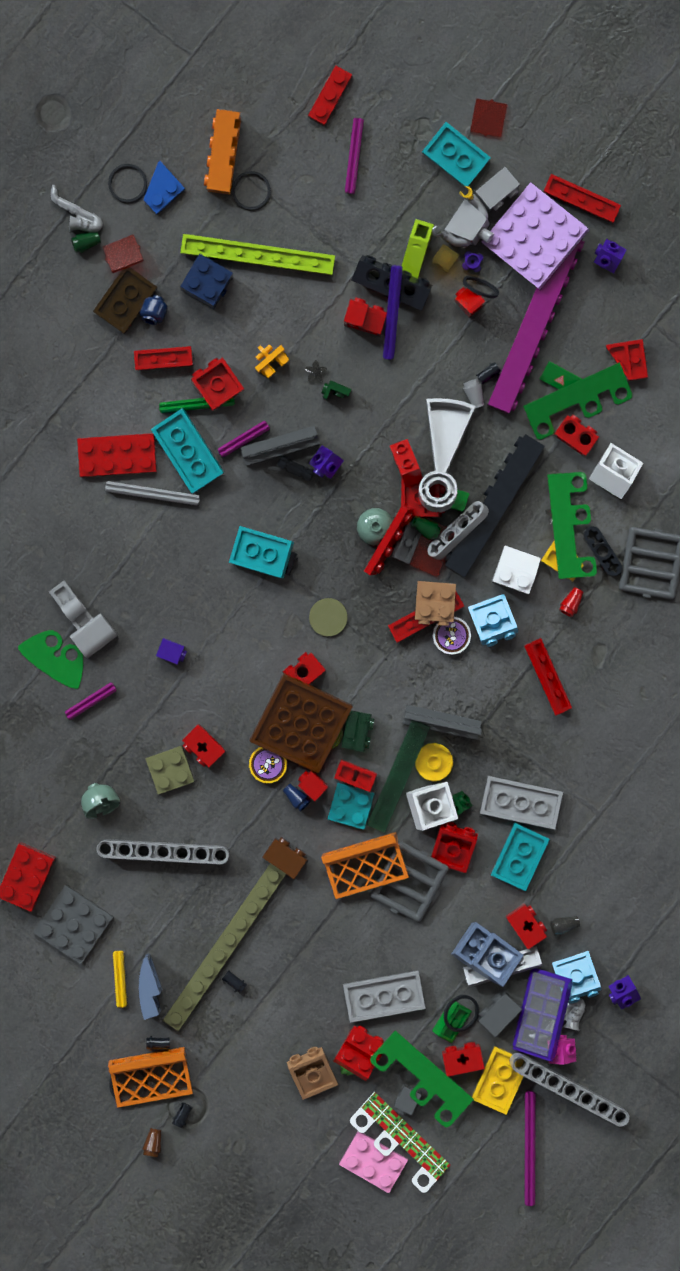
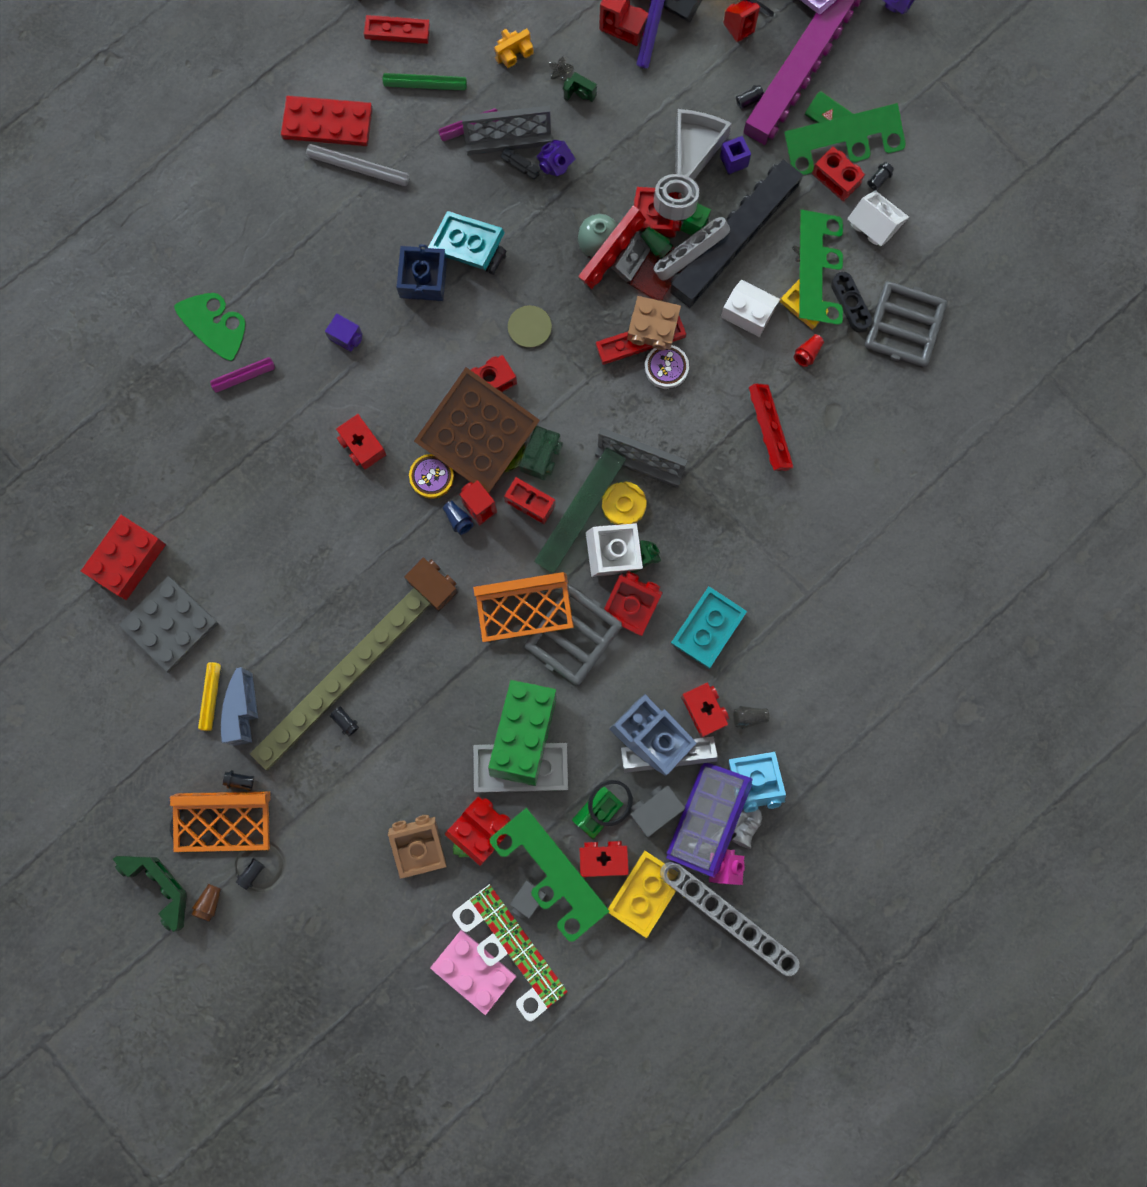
camera: 10 degrees right, 10 degrees down
light grey plate [49,580,118,659] -> none
sand green cylinder [81,783,120,819] -> none
light grey beam [97,839,230,864] -> none
olive plate [145,745,194,794] -> none
teal plate [151,408,225,494] -> none
red plate [191,357,244,411] -> none
teal plate [328,782,375,830] -> none
red brick [390,439,423,487] -> none
light grey cone [463,379,484,408] -> none
medium azure plate [468,594,518,647] -> none
light grey plate [480,776,563,829] -> none
magenta axle [525,1091,536,1206] -> none
red wing [606,339,648,381] -> none
dark purple brick [608,975,641,1010] -> none
none -> dark green slope [113,856,187,932]
none -> dark blue brick [396,244,447,301]
none -> green brick [488,680,557,786]
none -> dark purple brick [720,136,751,175]
none -> black pin [867,162,894,191]

